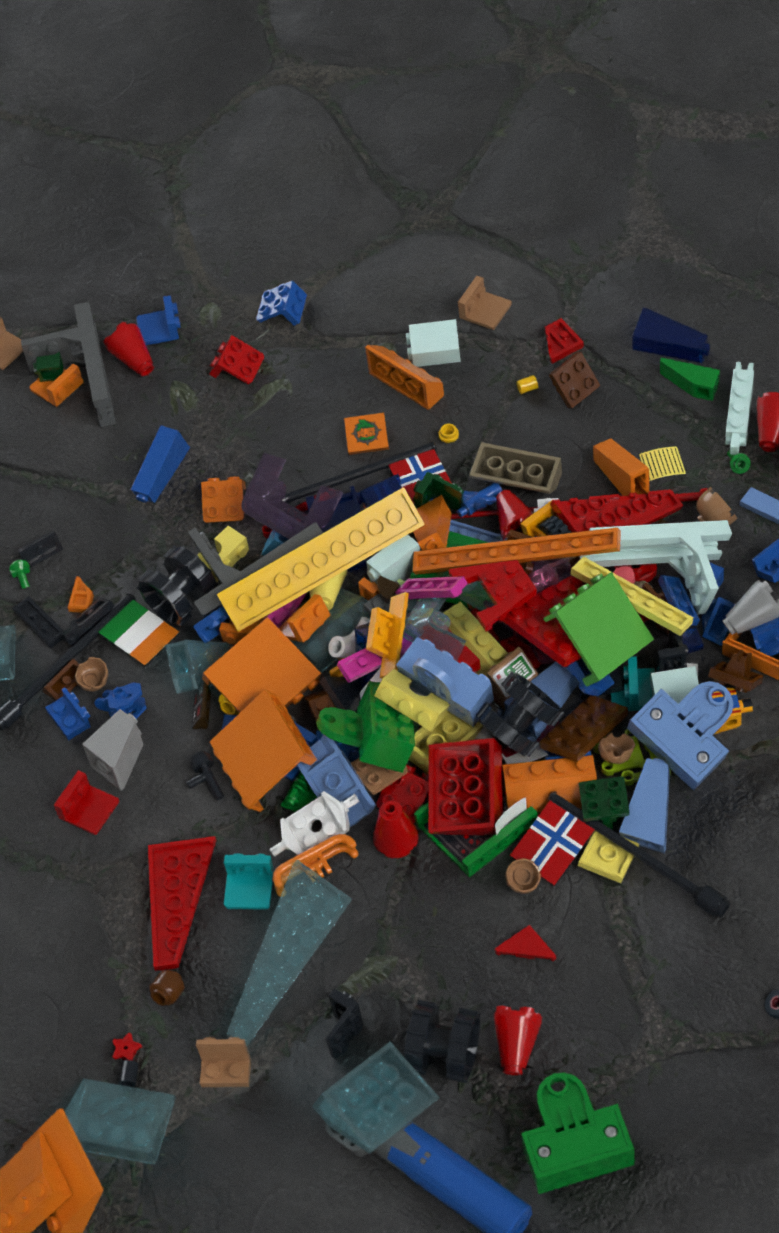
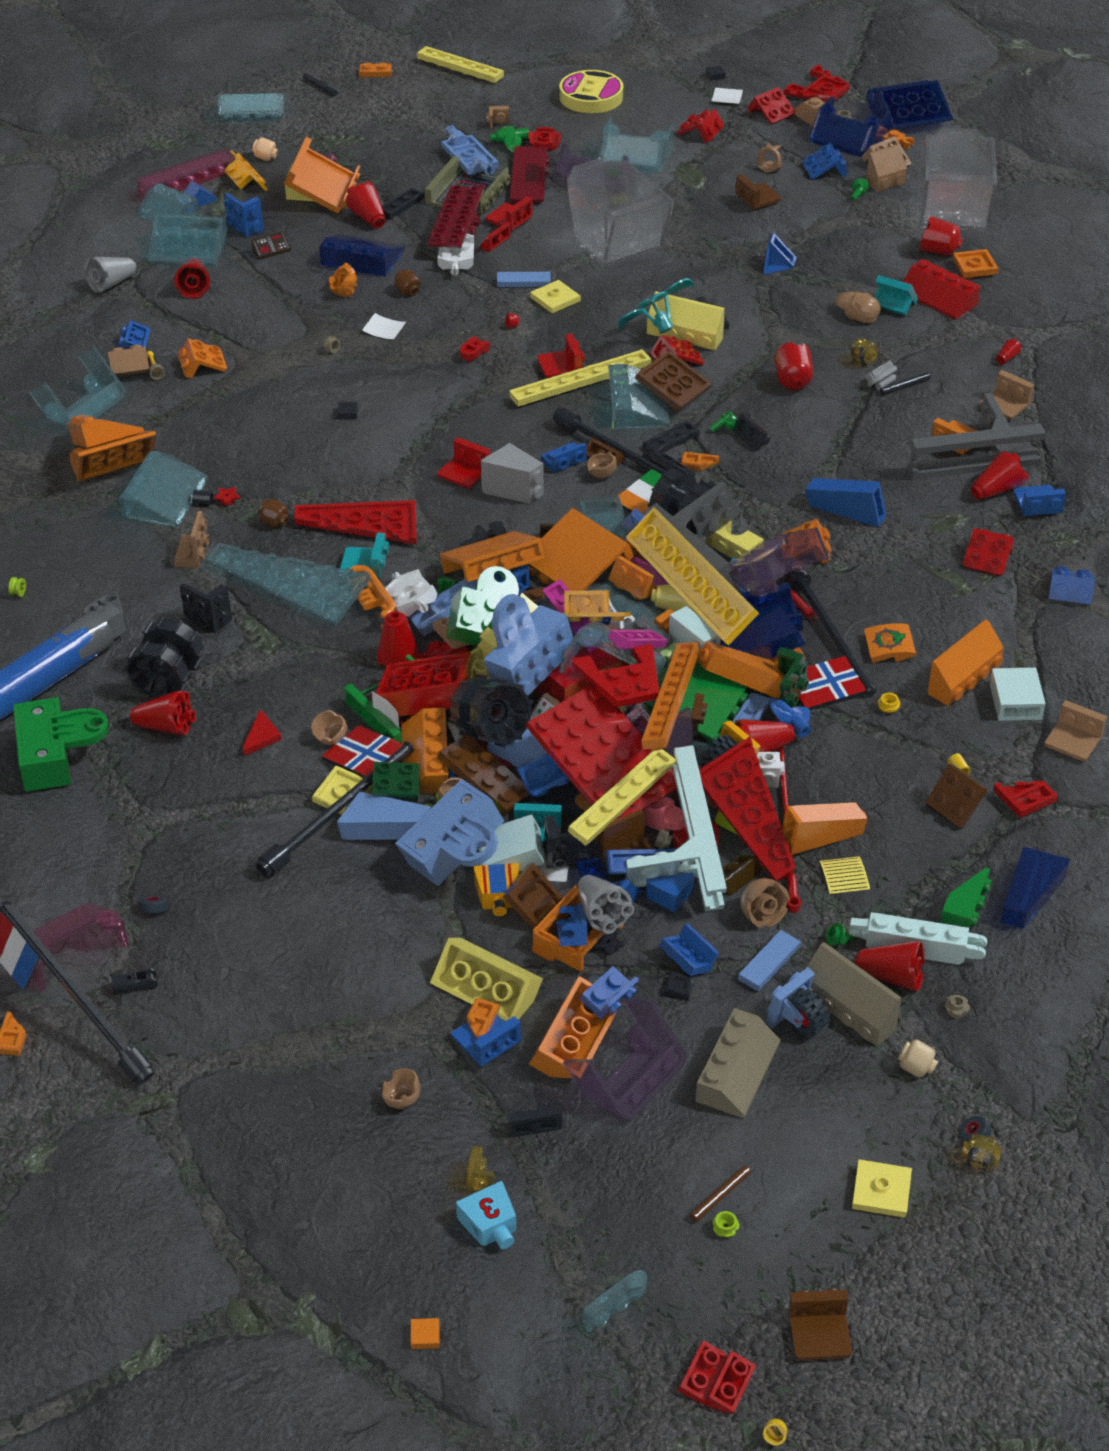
camera: 85 degrees right, 10 degrees down
dark green window [33,352,64,382] -> none
blue hinge [94,682,147,719] -> none
clear light blue slope [312,1042,439,1154] -> none
dark brown tile [378,576,399,604] -> none
dark tan slope [469,442,562,494] -> none
bright green panel [543,572,654,687] -> none

